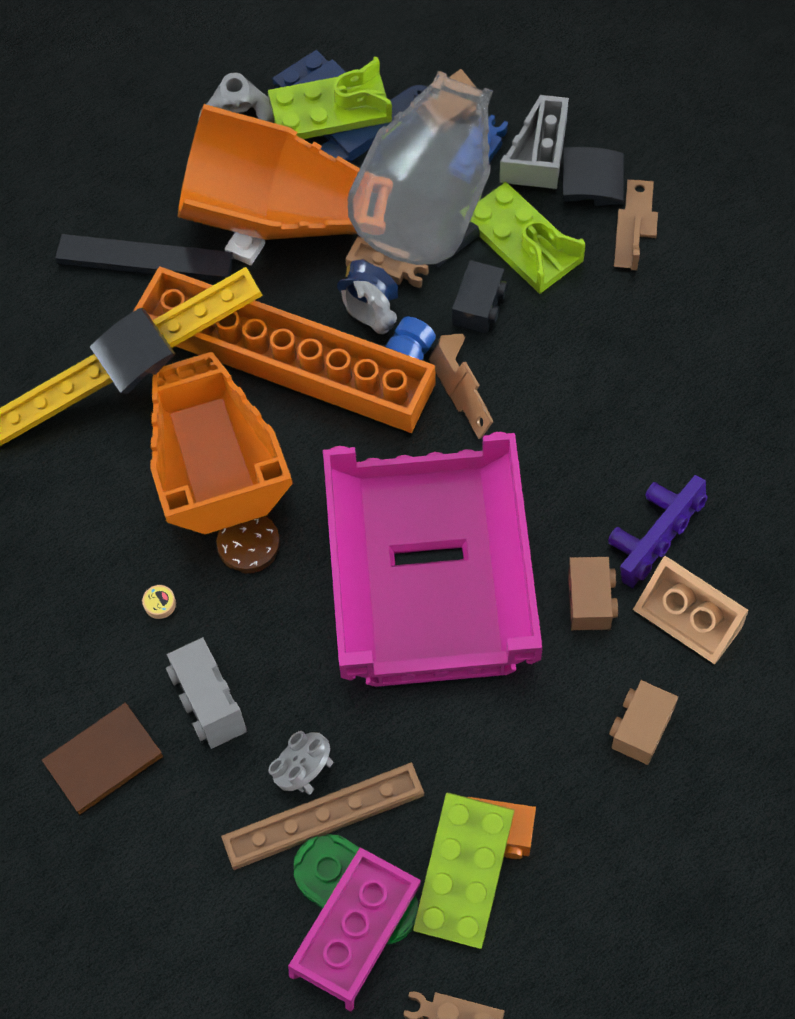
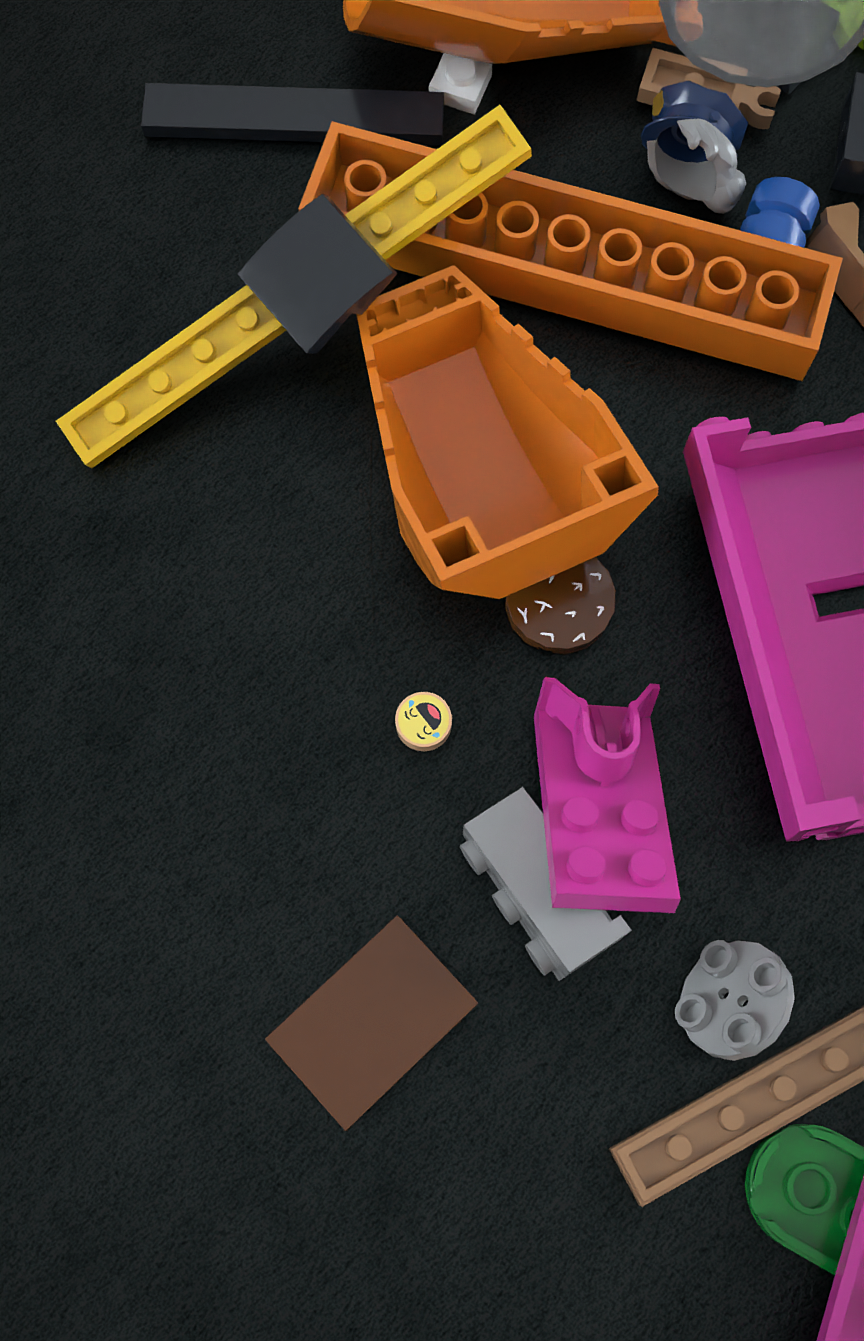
camera: 10 degrees left, 10 degrees up
none -> dark pink plate [534,677,681,913]

